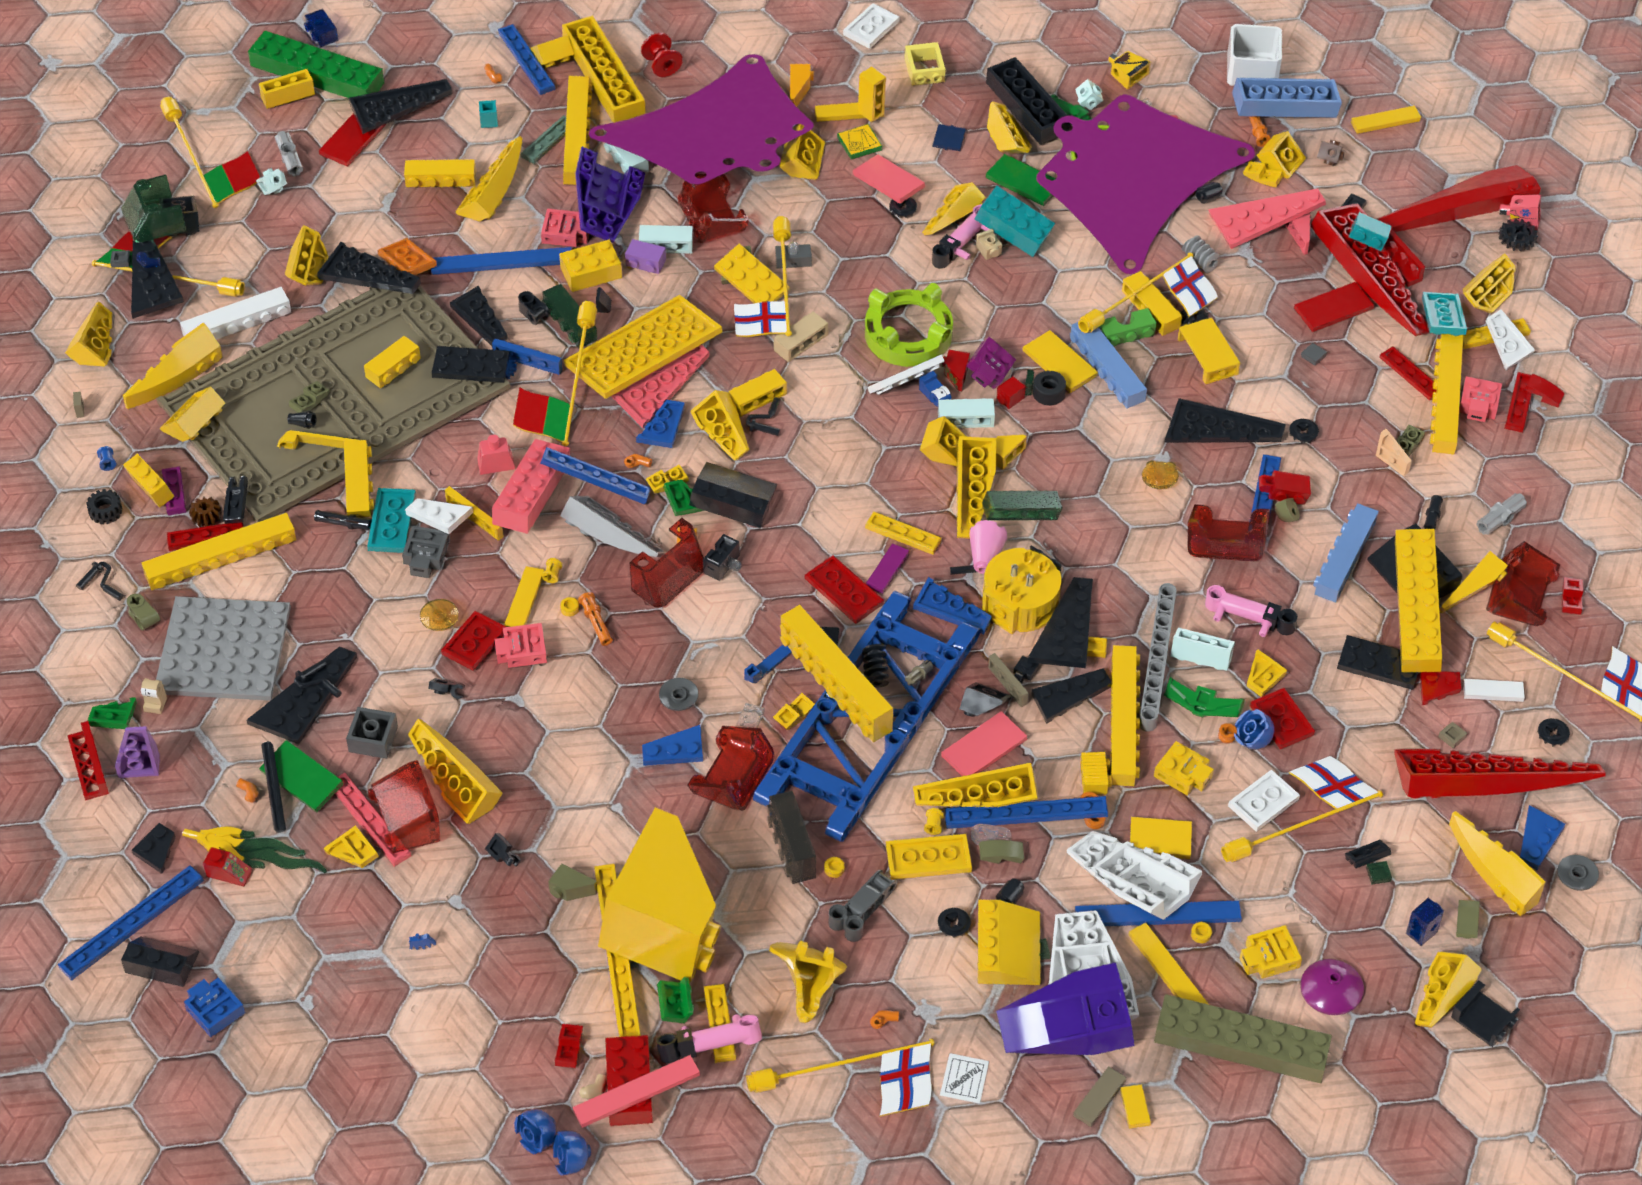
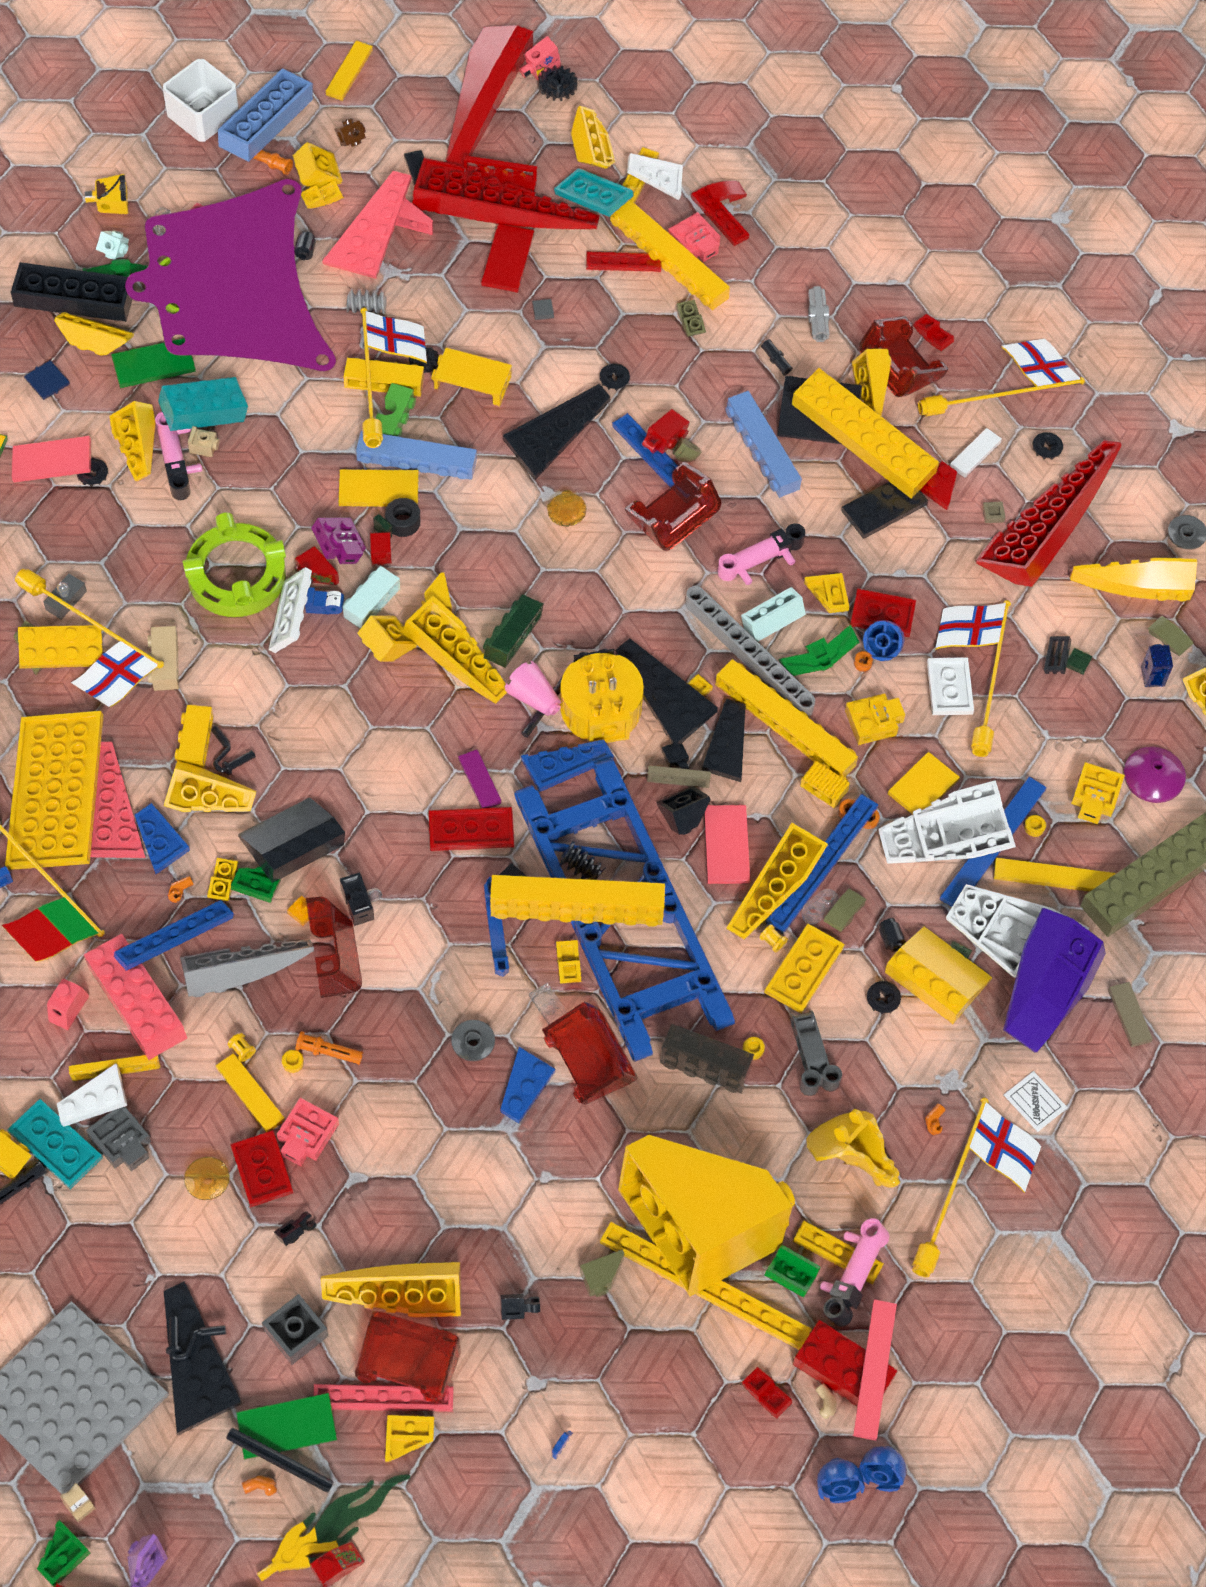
camera: 55 degrees left, 10 degrees up
yellow tile [865,511,942,555] -> none
dark tan axle [905,660,933,686] -> none
yellow tile [1120,1084,1151,1129] -> none
teal brick [1349,212,1391,251] -> none
light nougat wing [1376,429,1412,476] -> none
blue wing [1520,805,1565,870] -> none

